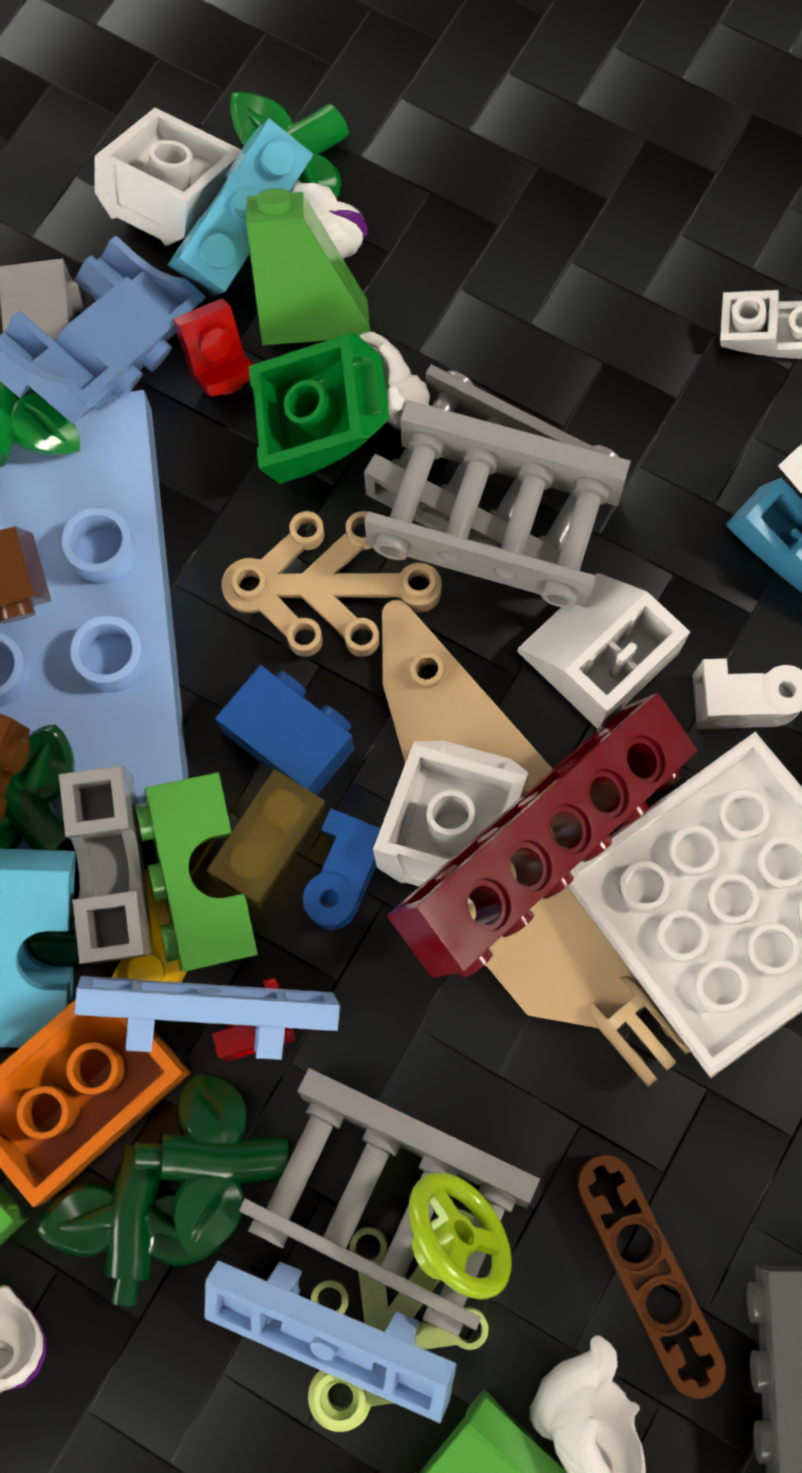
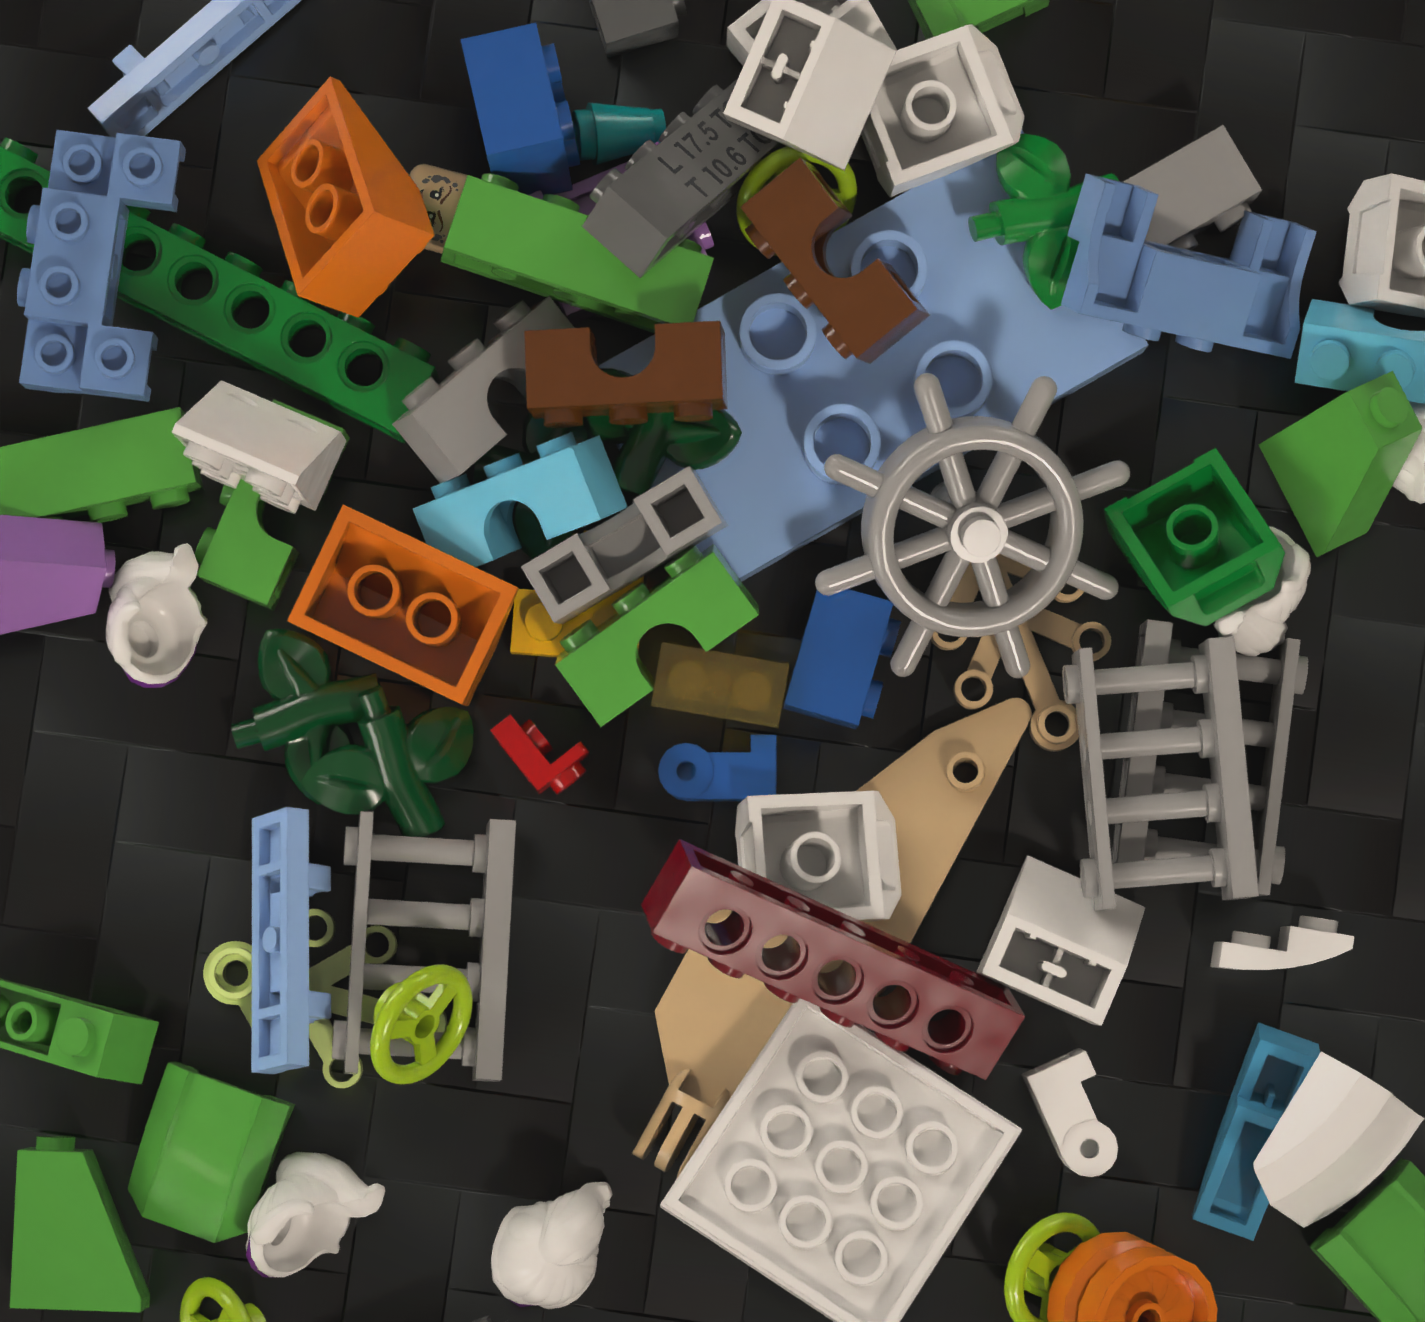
camera: 60 degrees right, 10 degrees up
light blue hinge [74,976,340,1060] -> none
red bracket [173,298,254,396] -> none
reddish brown beam [575,1154,726,1399] -> none
none -> white hair [491,1182,613,1309]
none -> light grey piece [815,373,1130,678]
none -> white slope [1210,916,1354,970]

